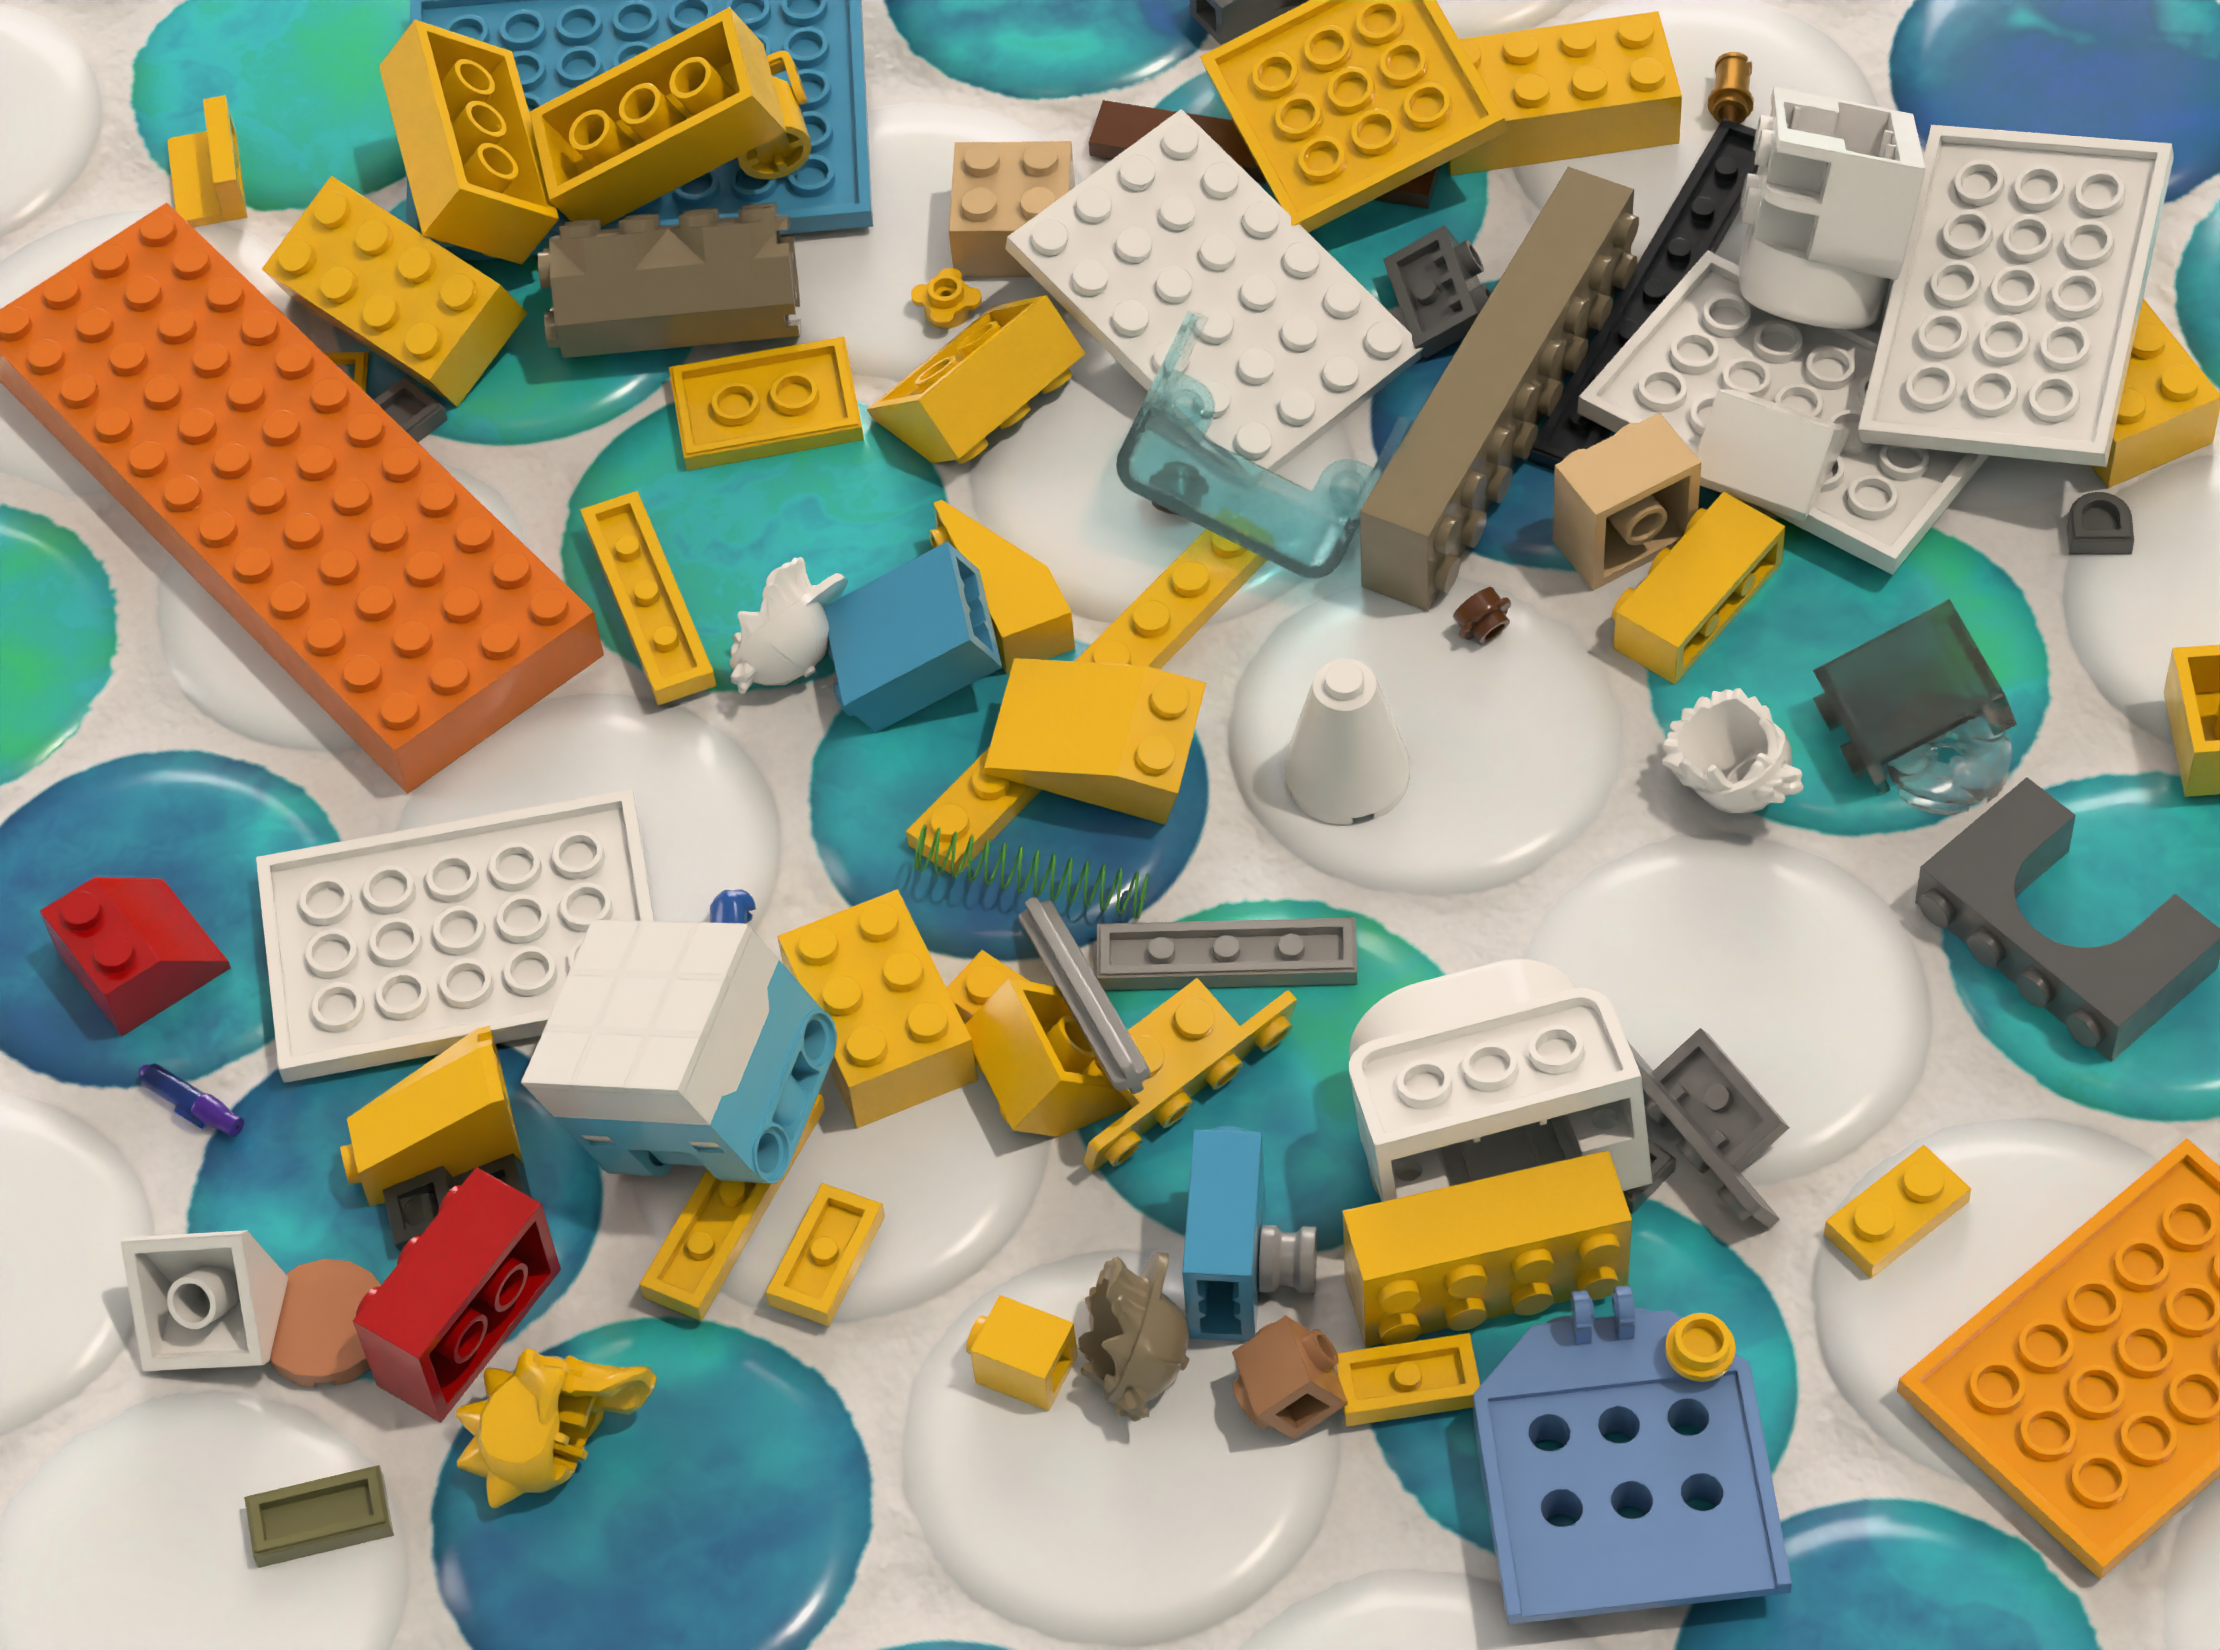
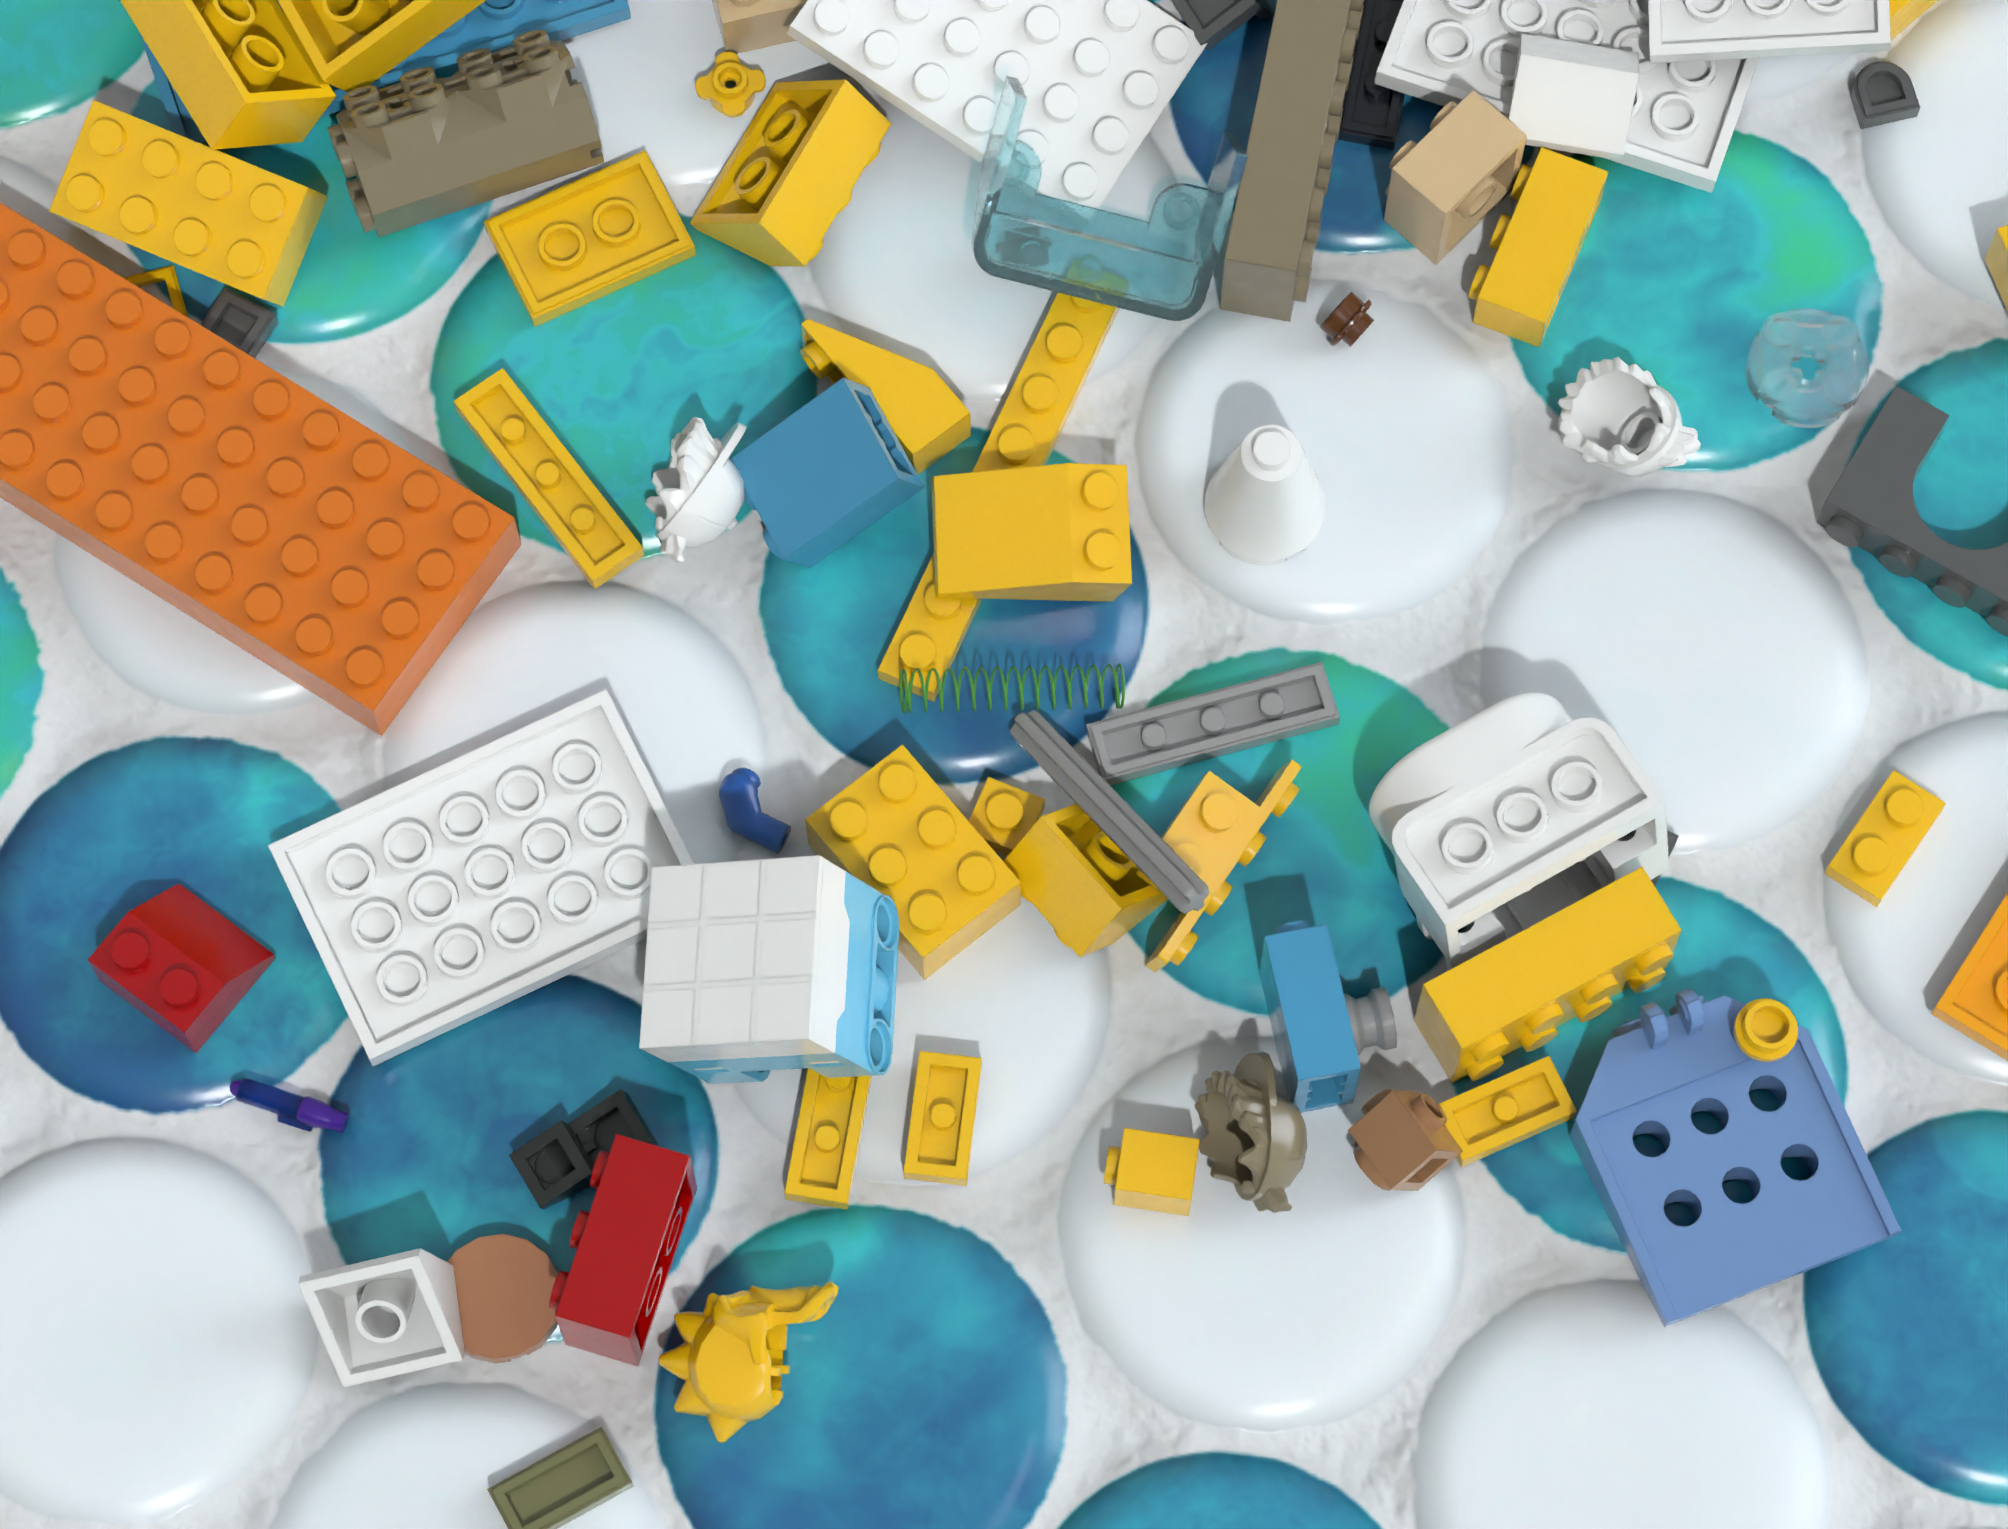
camera: 20 degrees left, 15 degrees up
yellow slope [340,1026,525,1207] -> none
flat silver bracket [1627,1028,1790,1228] -> none
clear smoke panel [1813,599,2017,796] -> none

